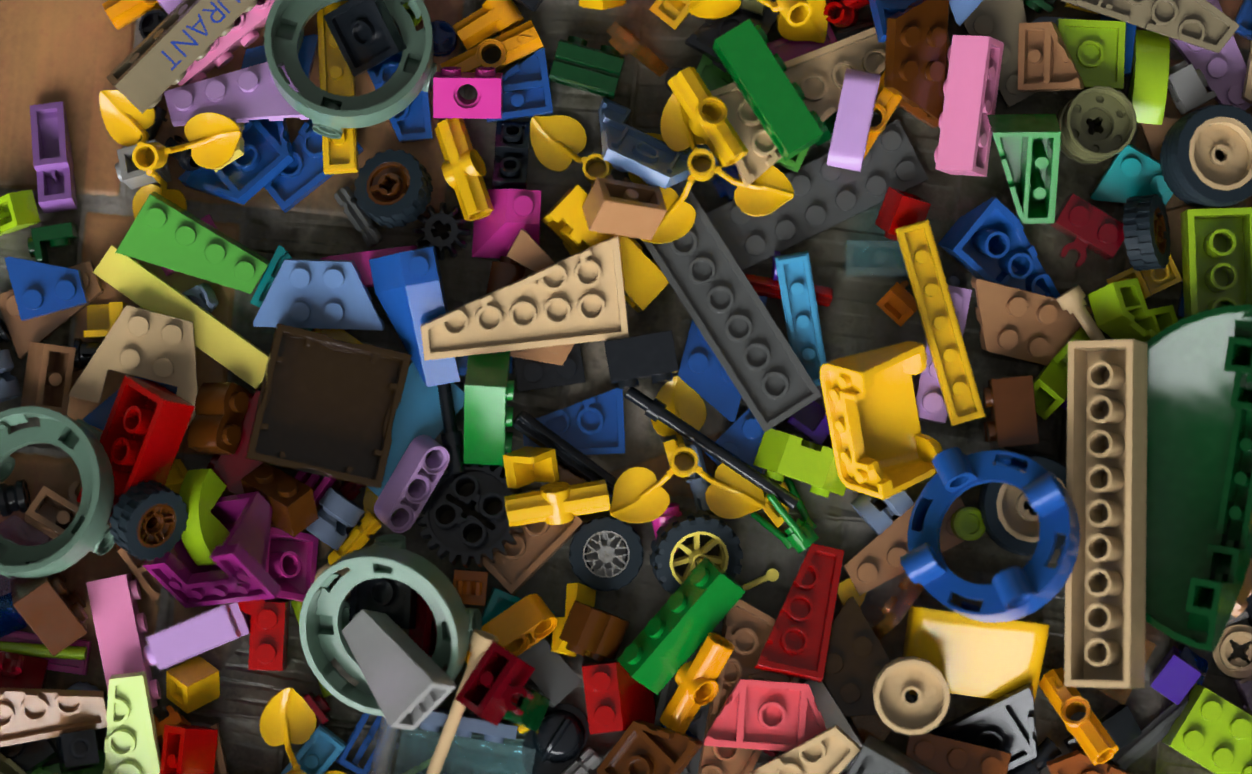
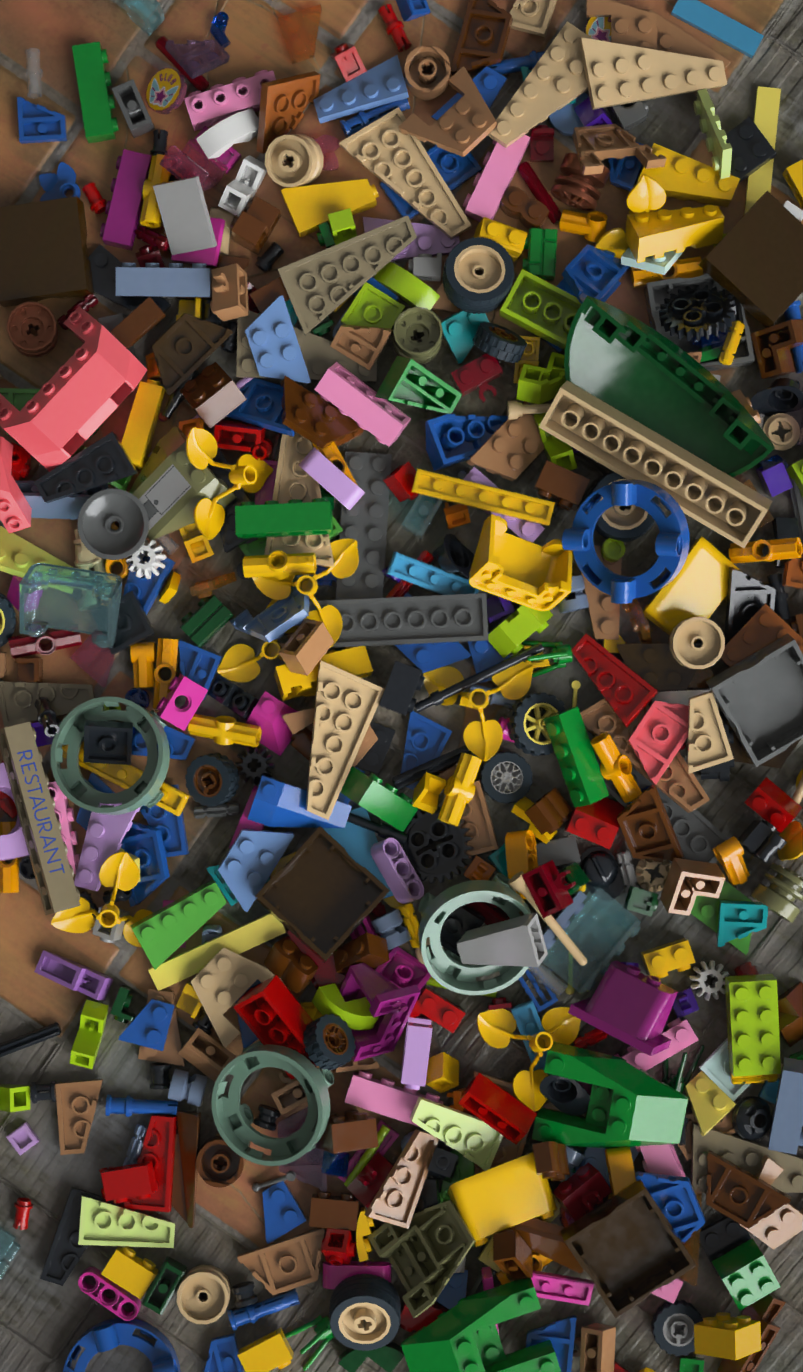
camera: 60 degrees left, 0 degrees up
none -> black piece [433,533,474,578]

